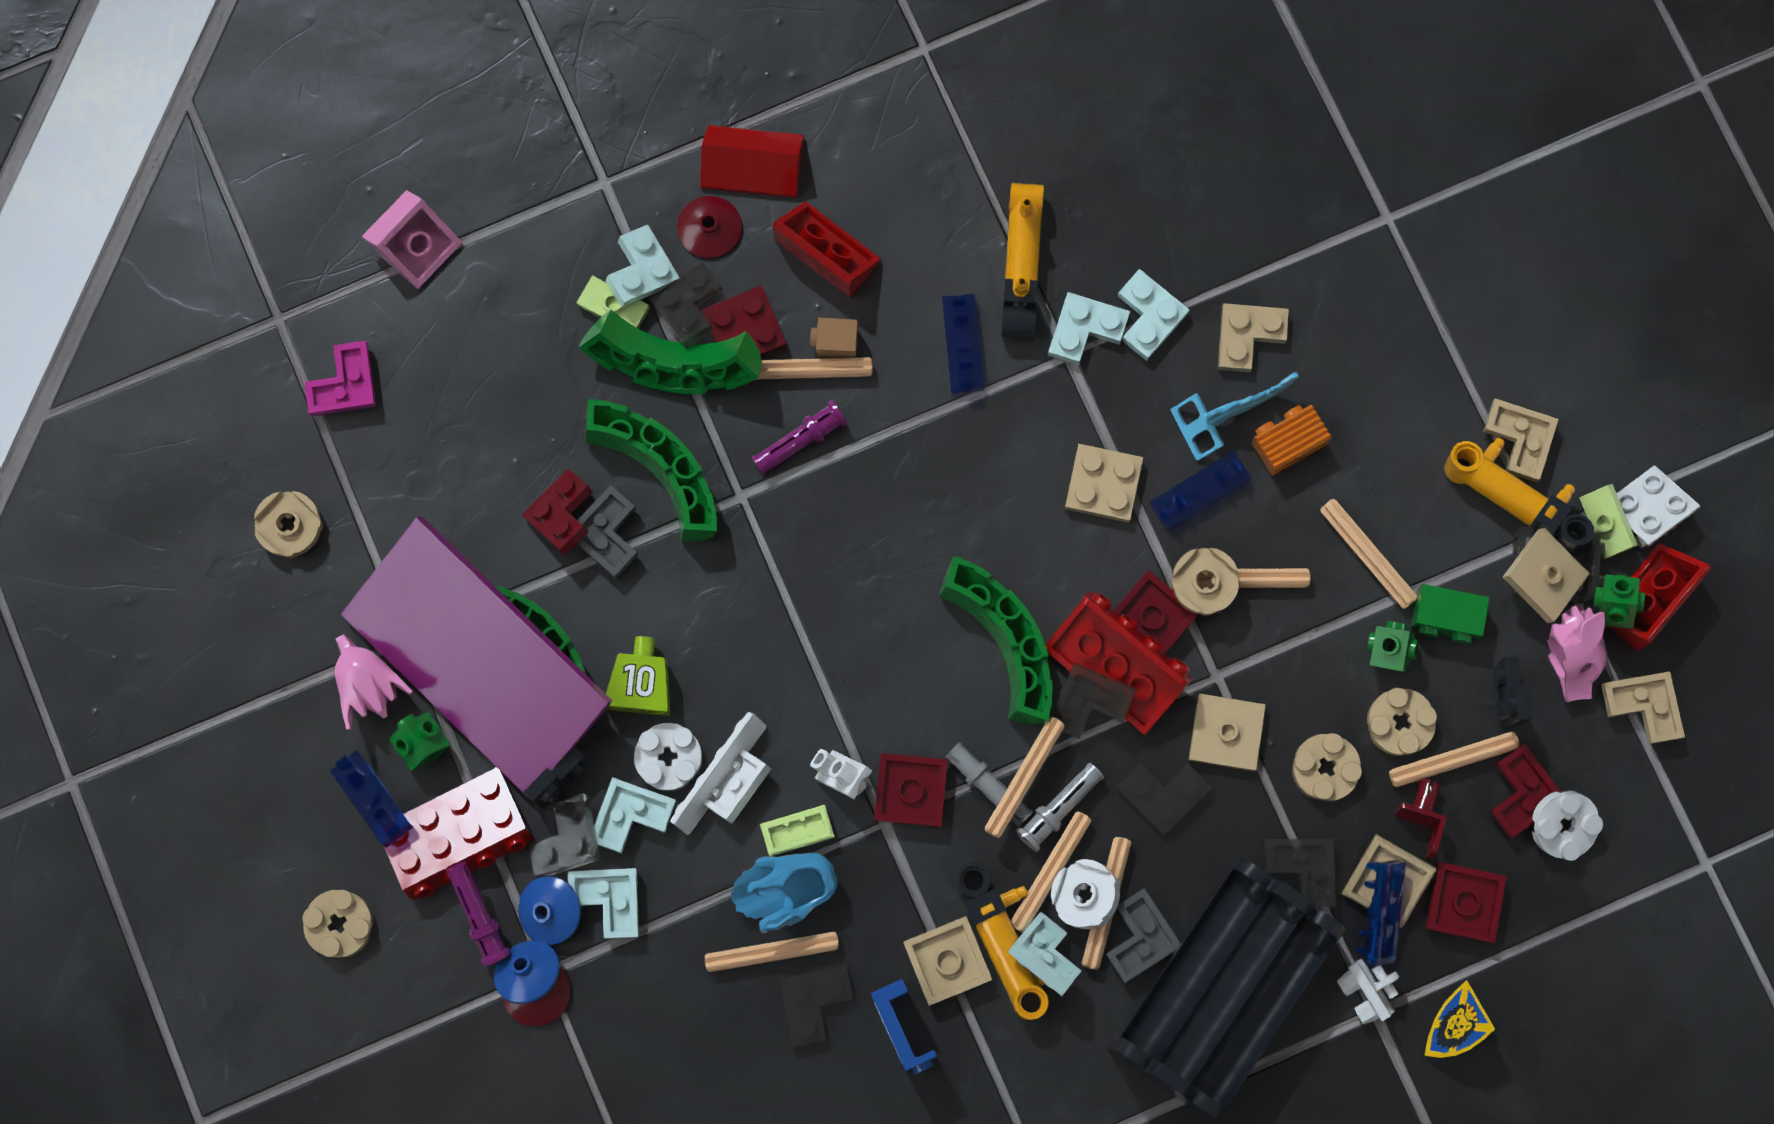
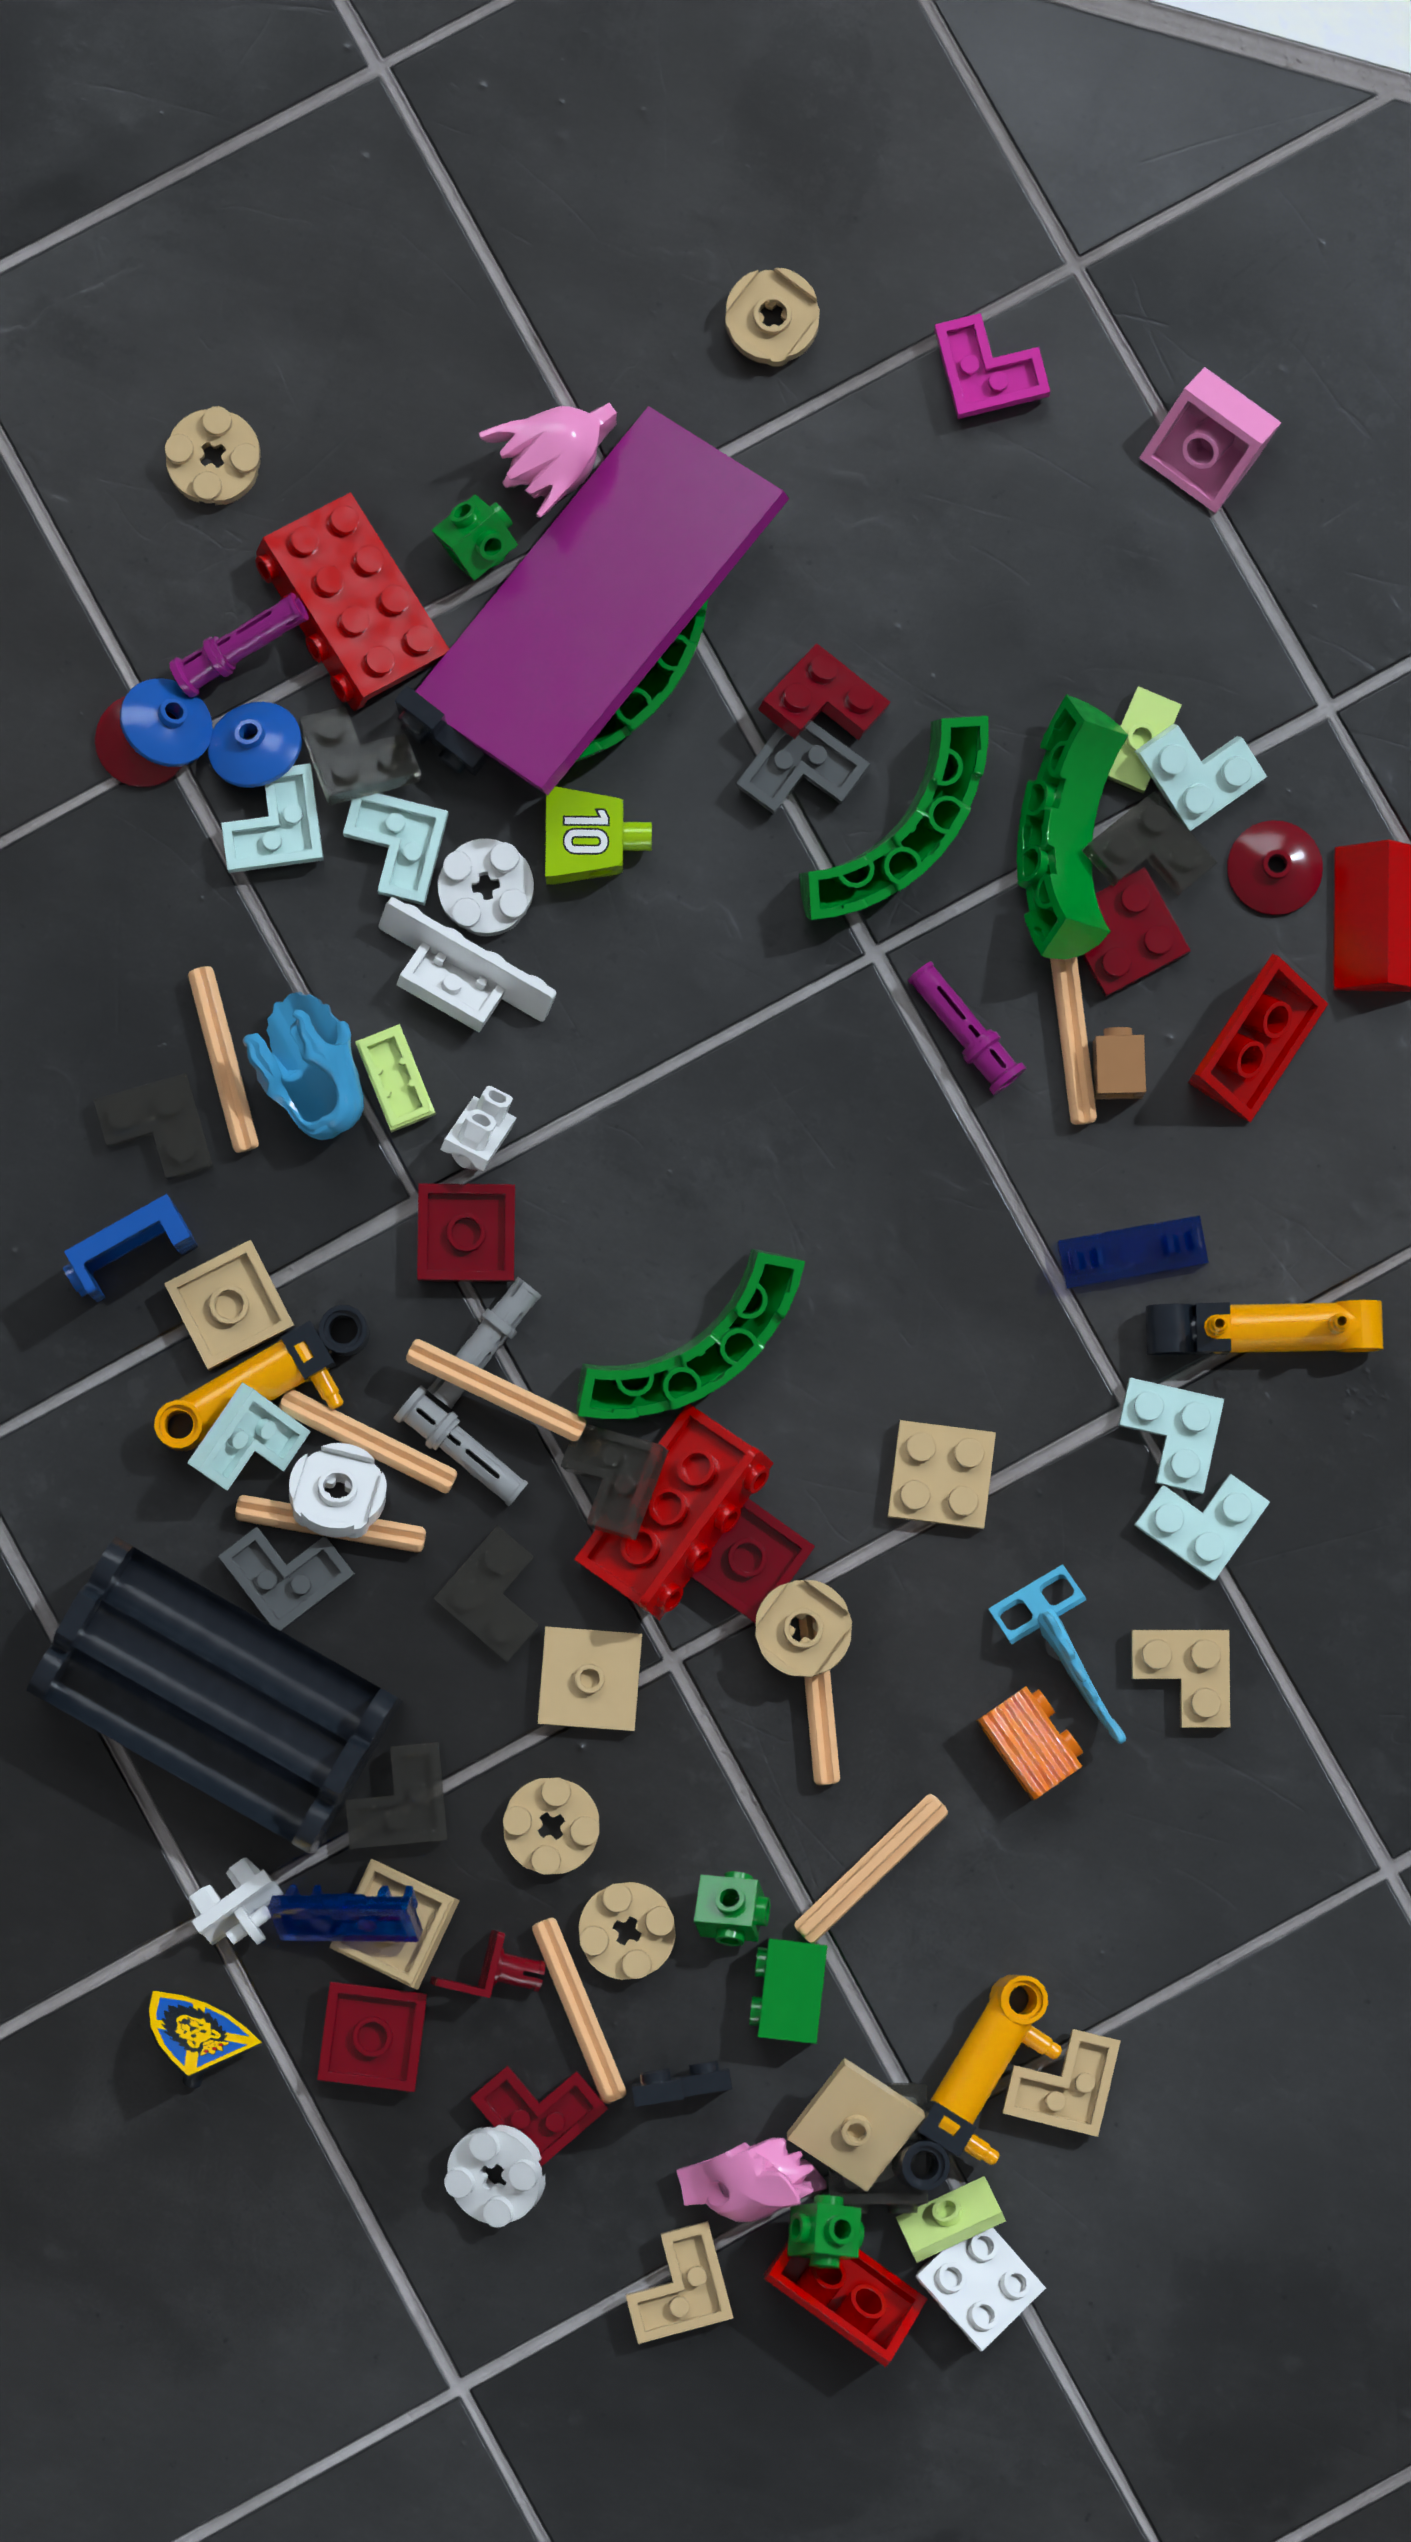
camera: 80 degrees right, 5 degrees up
clear blue plate [330,750,414,848] -> none
clear blue plate [1150,450,1252,531] -> none

